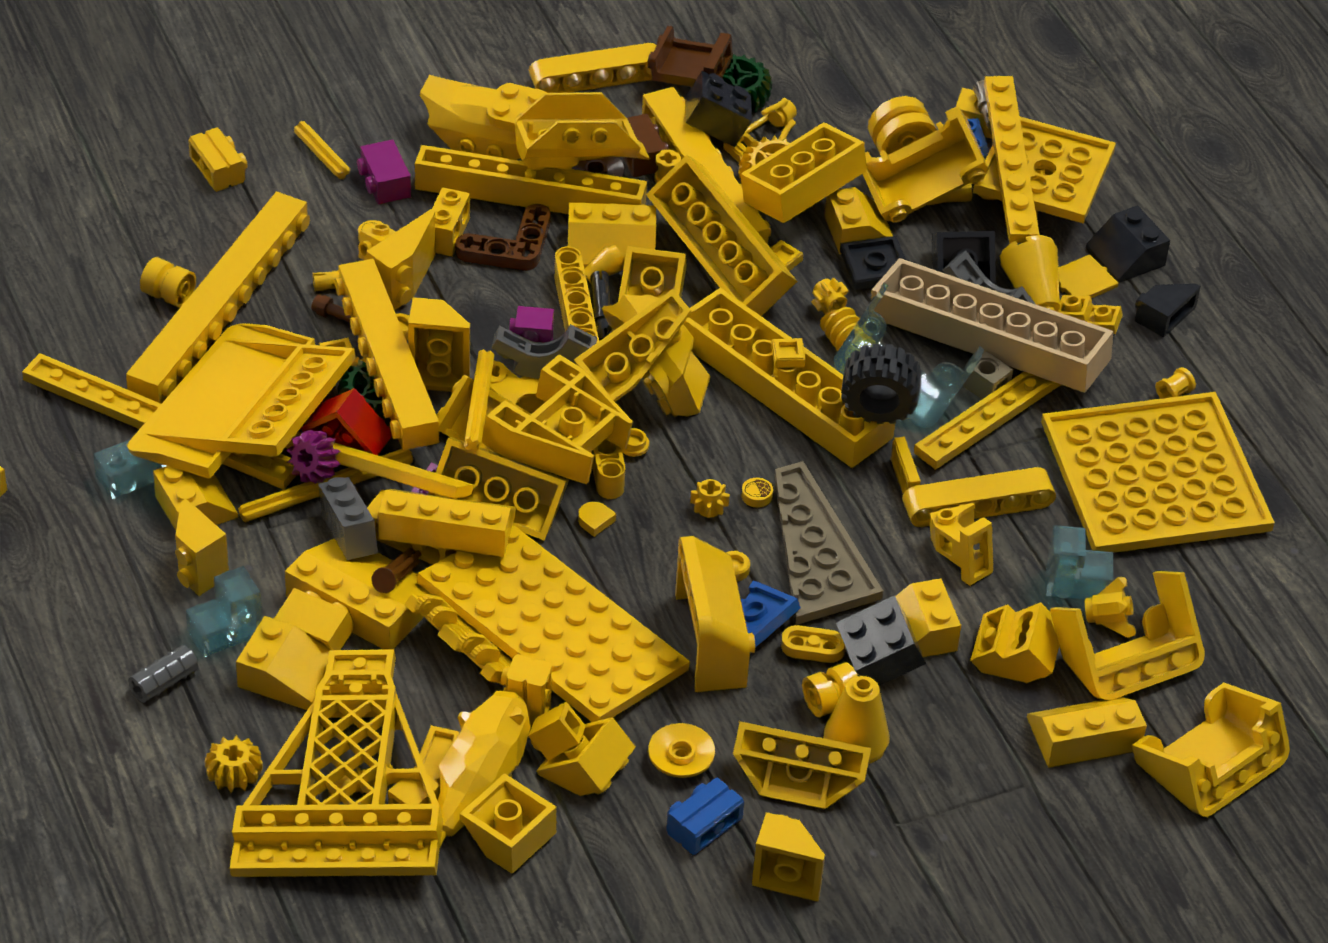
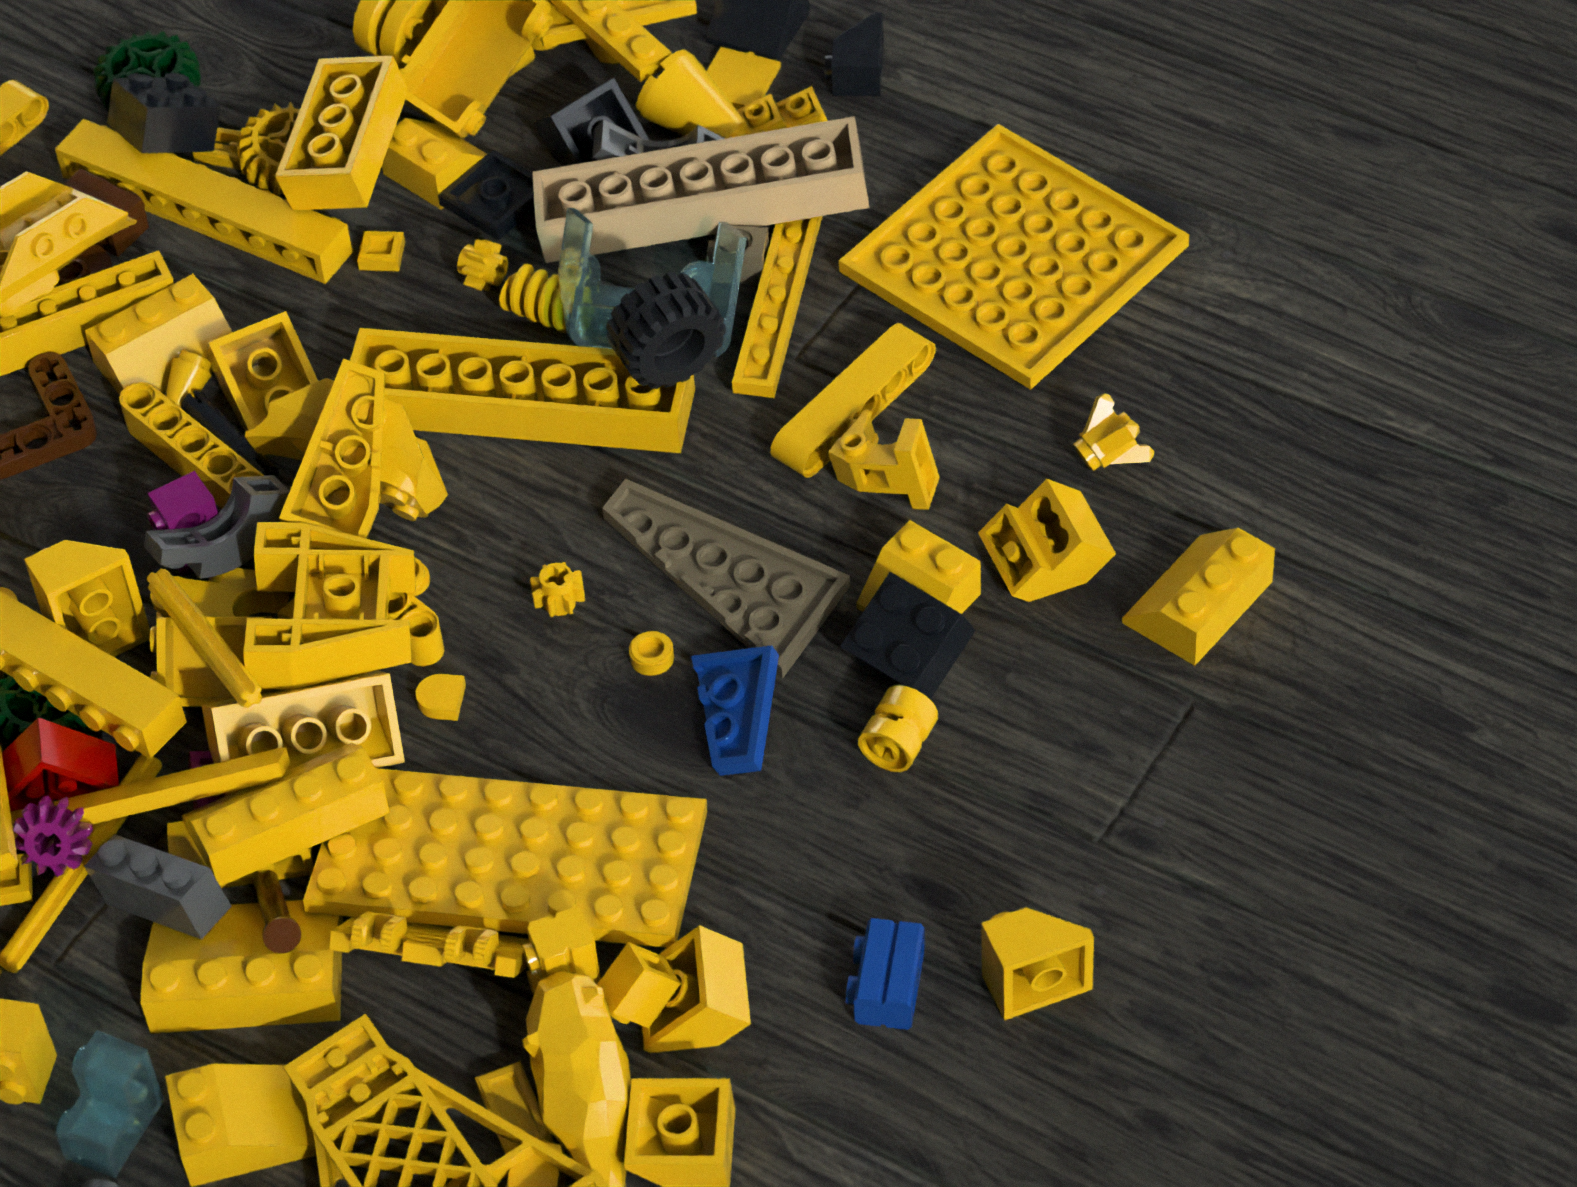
camera: 30 degrees left, 5 degrees up
yellow brick [274,588,355,650] -> none
yellow brick [646,154,798,316] -> none
reddish brown panel [648,26,733,87] -> none
yellow dish [648,723,715,778] -> none
yellow bush [654,149,681,184] -> none
yellow windscreen [675,536,755,692] -> none
yellow wedge [733,721,871,809] -> none
yellow tile [741,478,773,508] -> none
yellow plant [745,98,797,141] -> none
yellow tile [771,338,806,368] -> none
yellow plate [781,625,846,663] -> none
yellow cone [823,676,890,764] -> none
yellow tile [891,436,921,493] -> none
clear light blue brick [1046,525,1113,599] -> none
yellow windscreen [1050,571,1205,700] -> none
yellow windscreen [1132,683,1290,817] -> none
yellow bush [1155,367,1196,399] -> none

